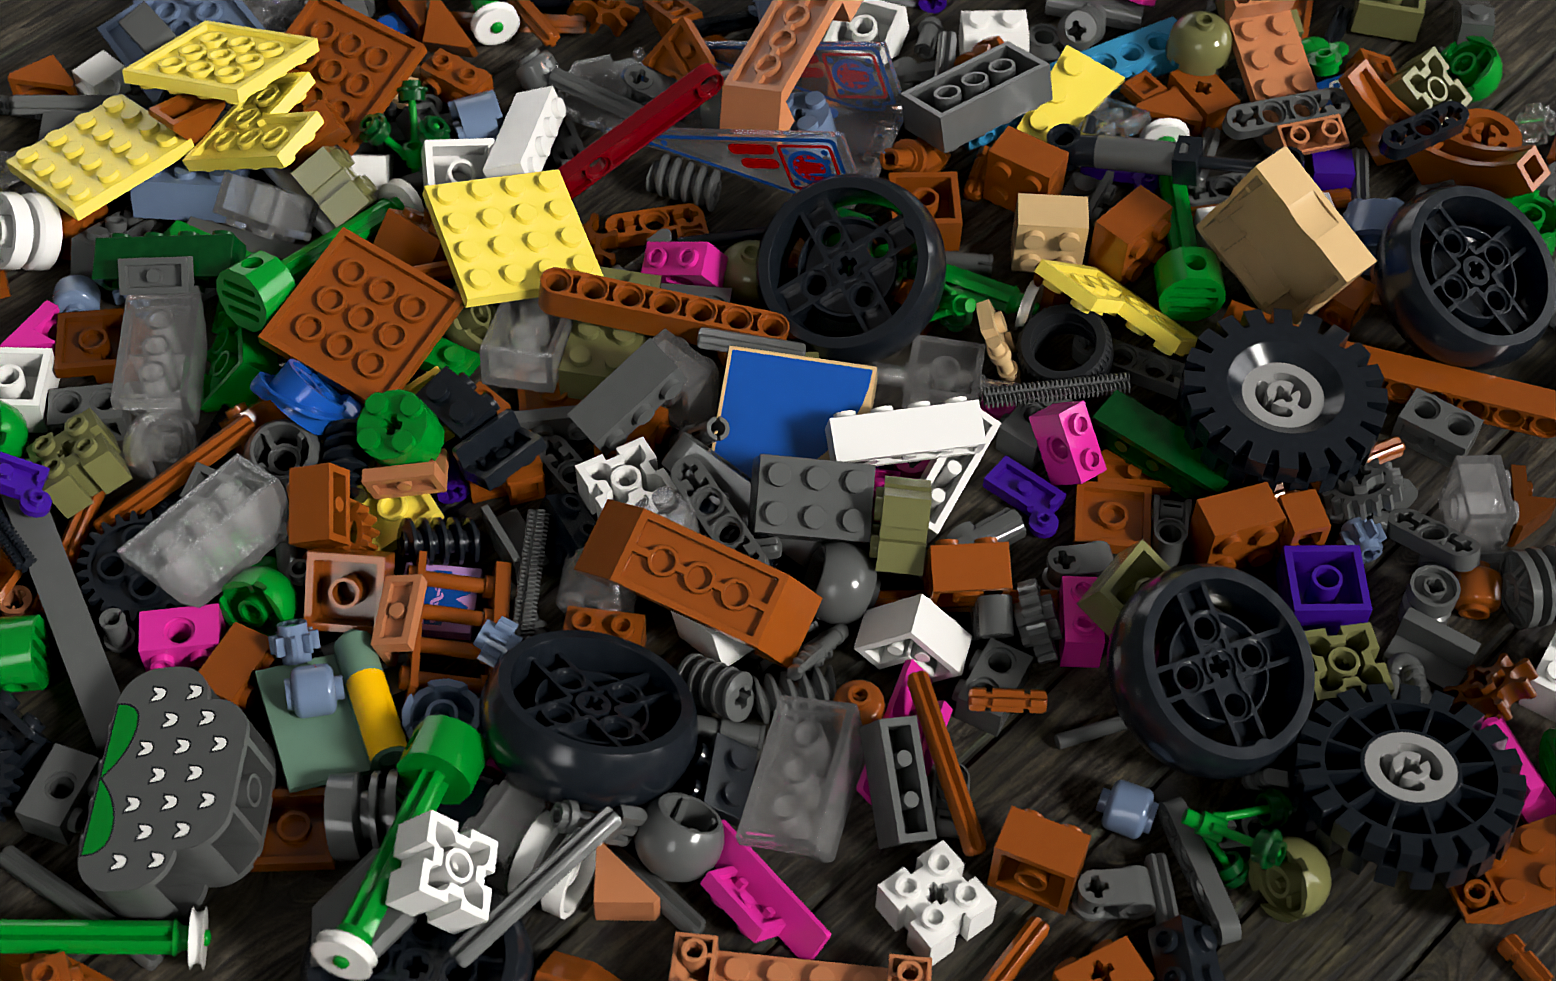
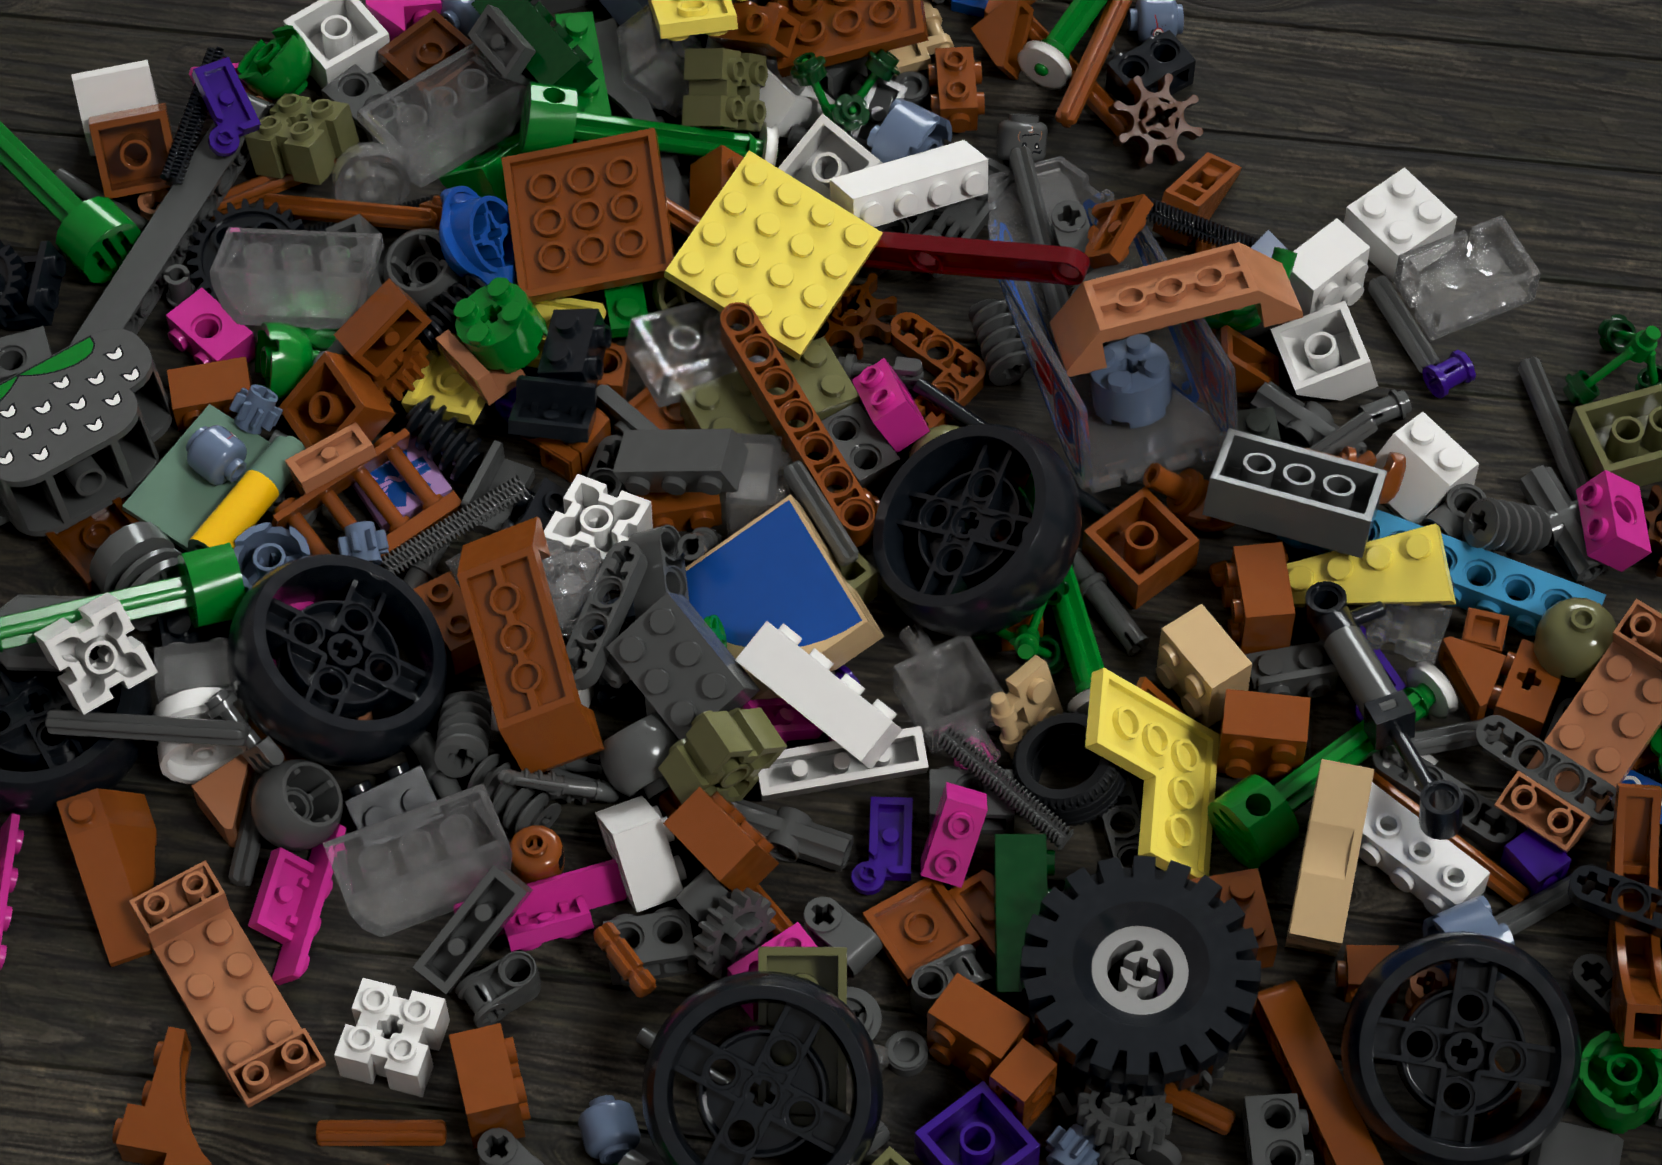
camera: 55 degrees right, 5 degrees up
dark orange axle [907,670,986,857] -> none

